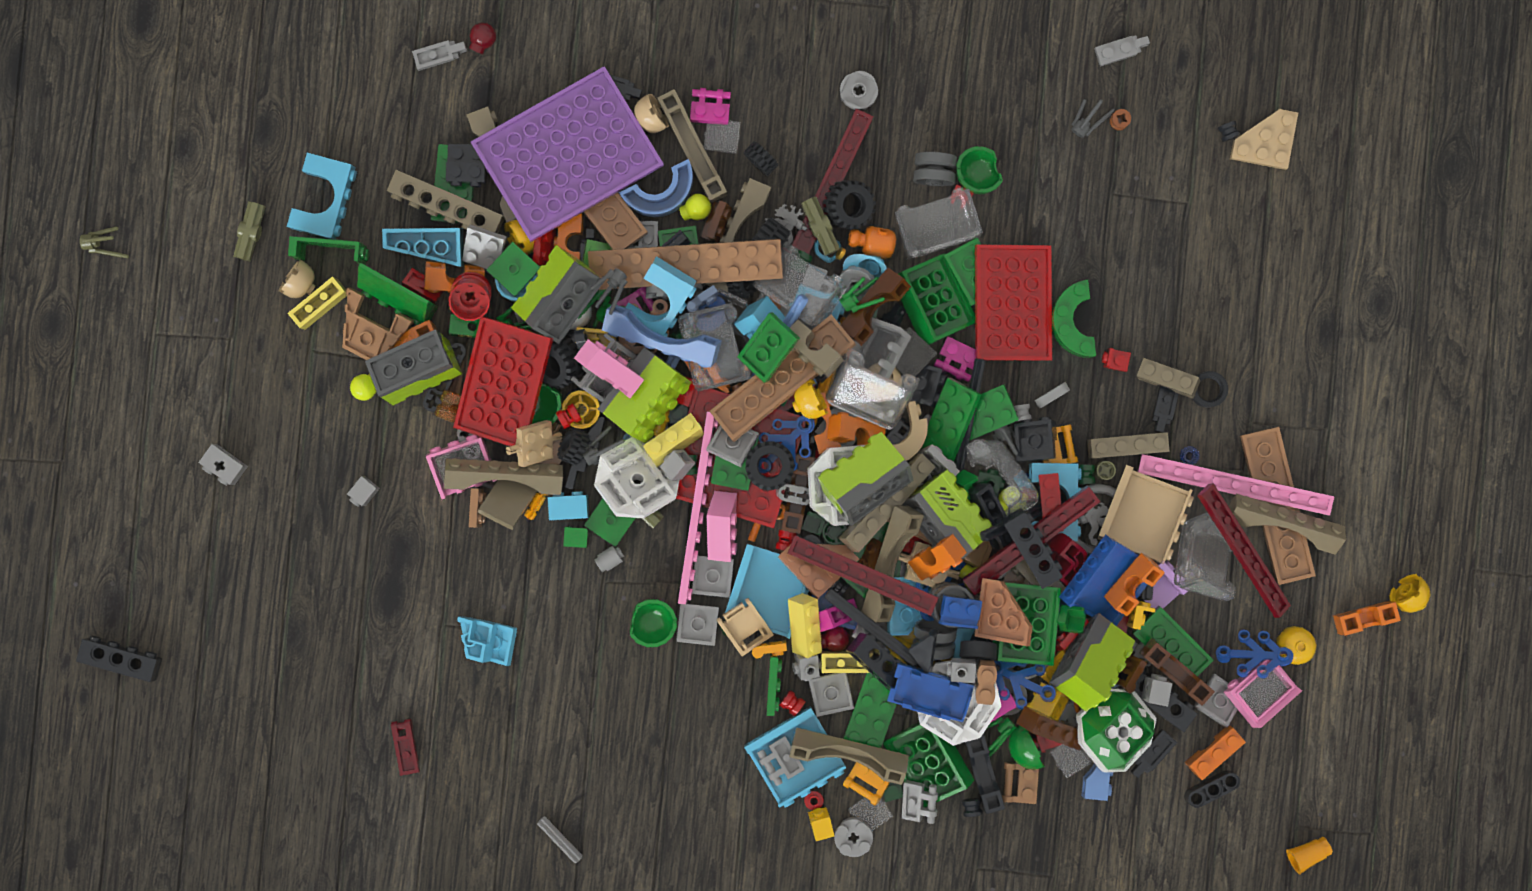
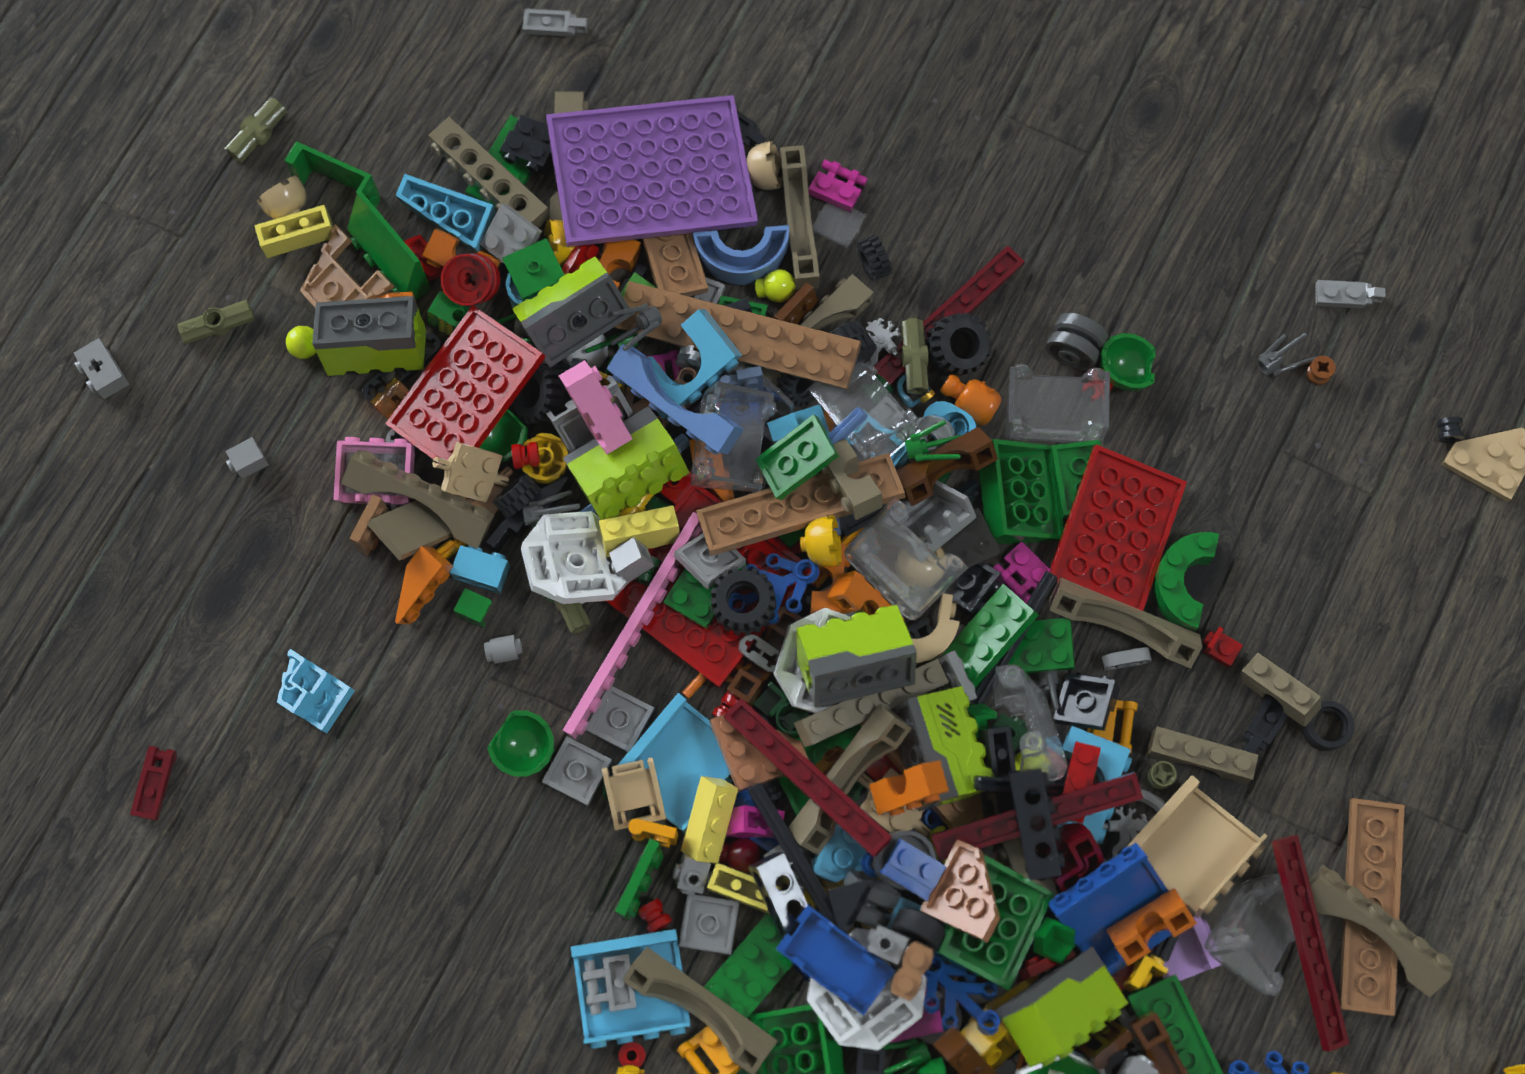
camera: 25 degrees right, 15 degrees down
olive plant [80,227,129,258] -> none
medium azure arch [287,153,357,240] -> none
dark red piece [469,22,496,55] -> none
light grey axle [537,816,582,864] -> none
green plate [584,498,636,547] -> none
bright pink wedge [707,491,737,562] -> none
light grey plate [840,71,878,110] -> none
light grey wheel [1014,404,1032,421] -> none
dark green wheel [1078,465,1095,484] -> none
bright pink plate [1138,454,1334,515] -> none
clear blue plate [1180,446,1199,465] -> none
none -> olive piece [178,300,255,345]
none -> orange slope [395,546,453,625]
none -> dark tan arch [1050,577,1202,668]

